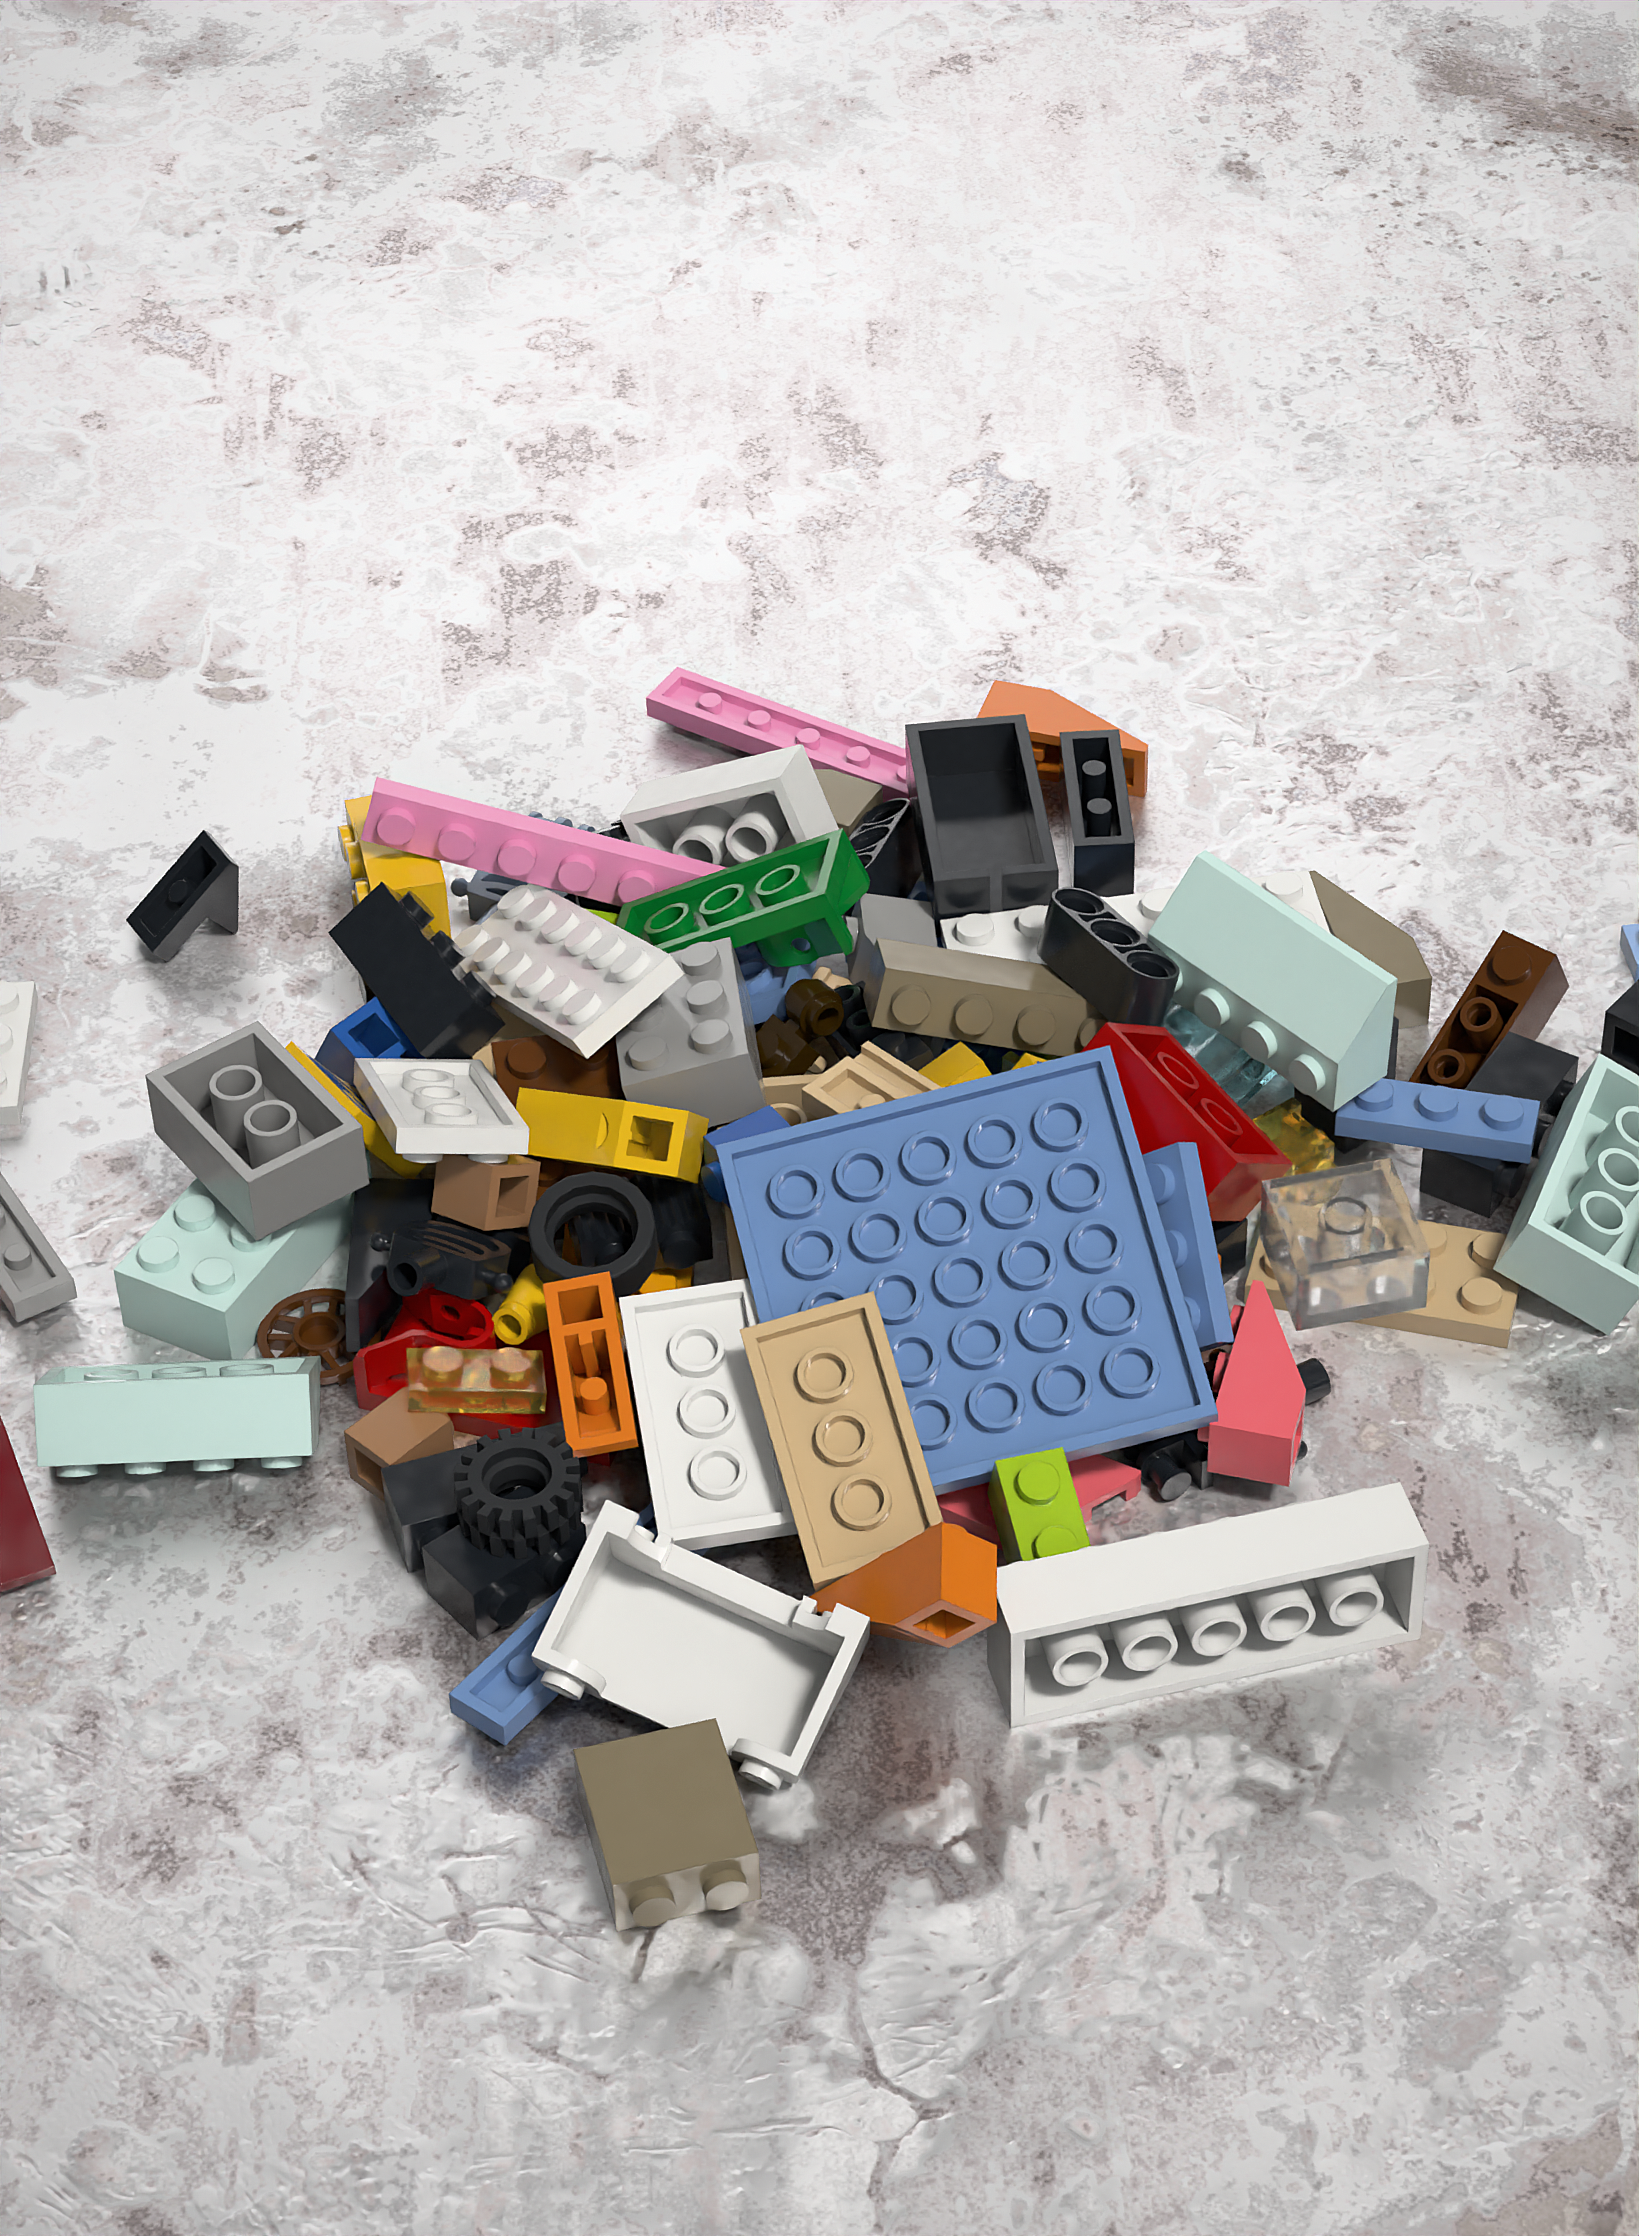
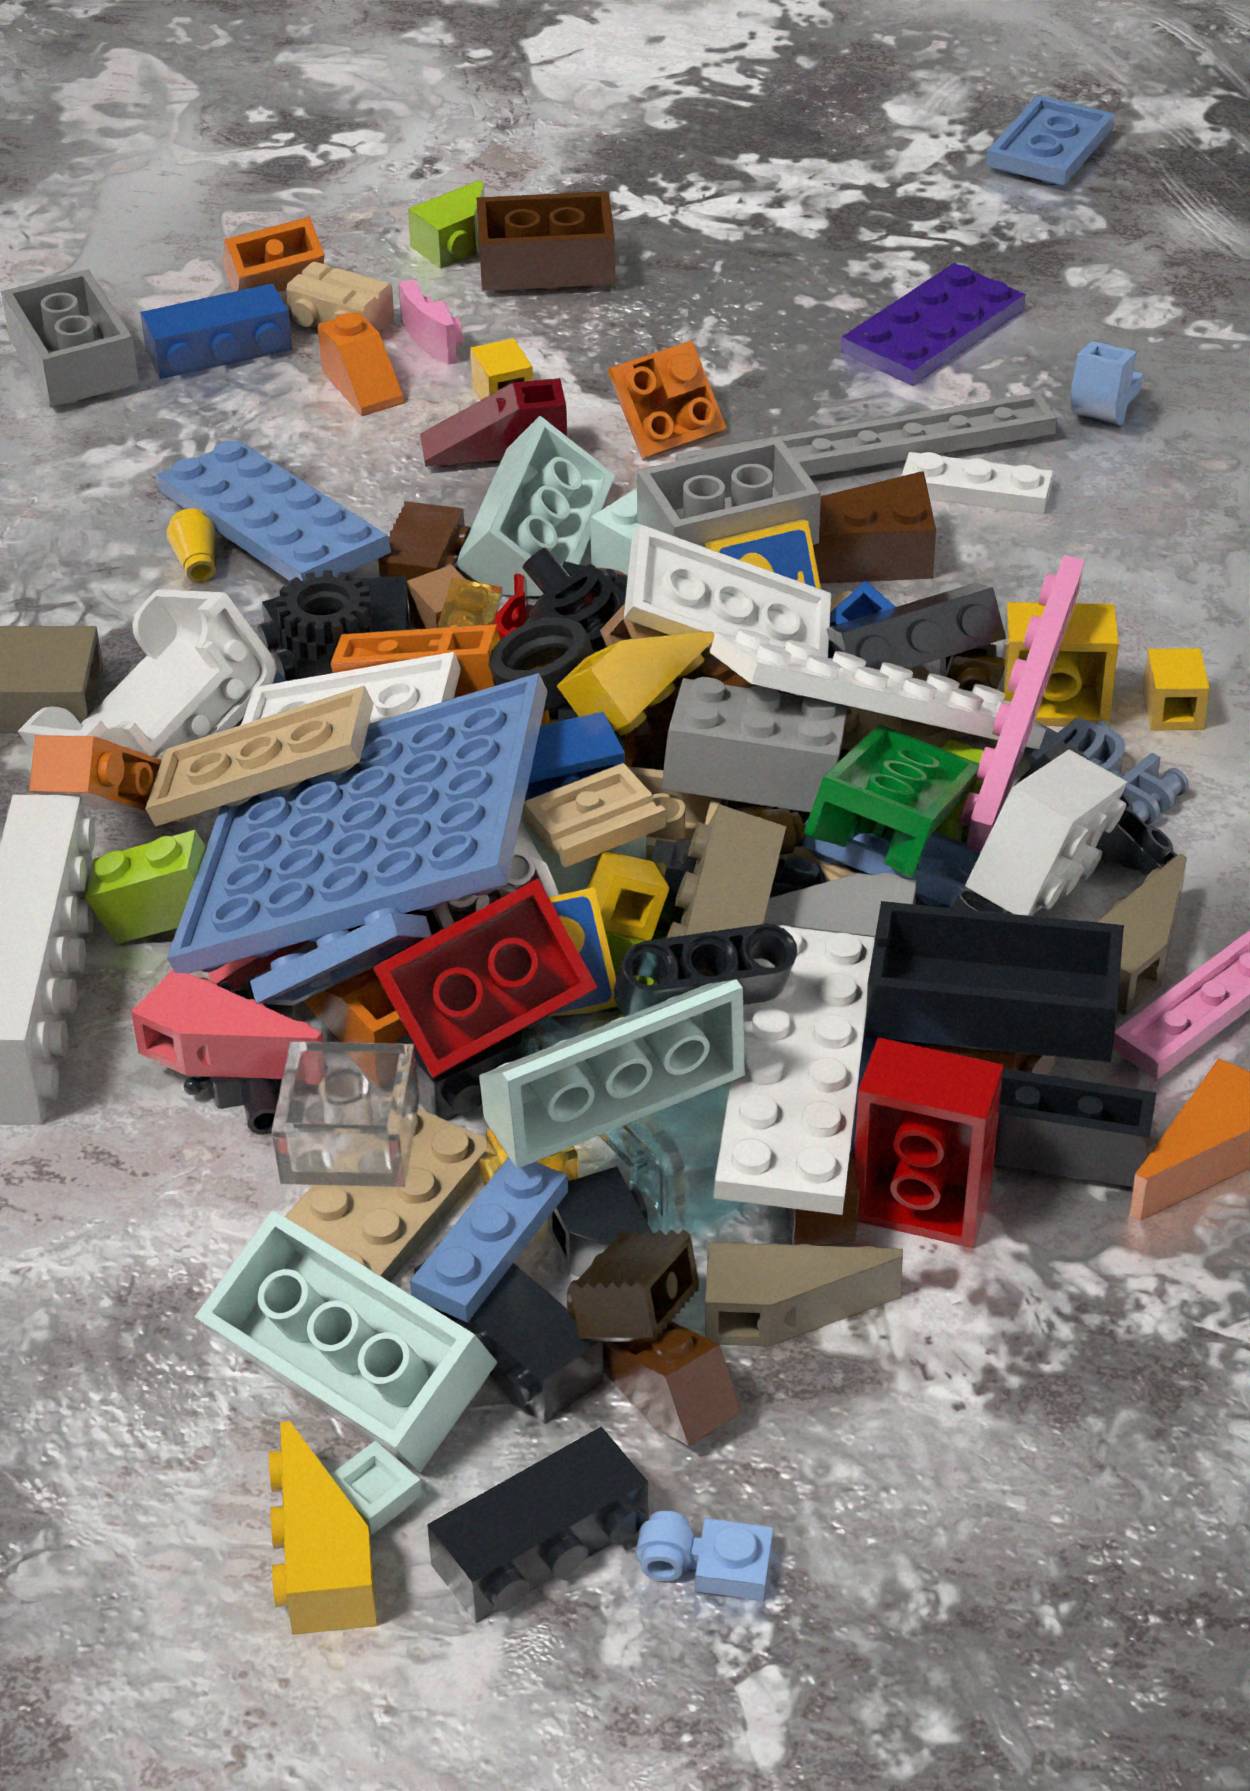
camera: 105 degrees right, 0 degrees up
black slope [126,830,239,962] -> none
none -> medium blue plate [156,440,391,581]
none -> yellow cone [166,508,216,582]
none -> reddish brown brick [378,501,471,596]
none -> dark brown brick [567,1229,699,1342]
none -> reddish brown wedge [813,471,936,584]
none -> red brick [854,1038,1003,1248]

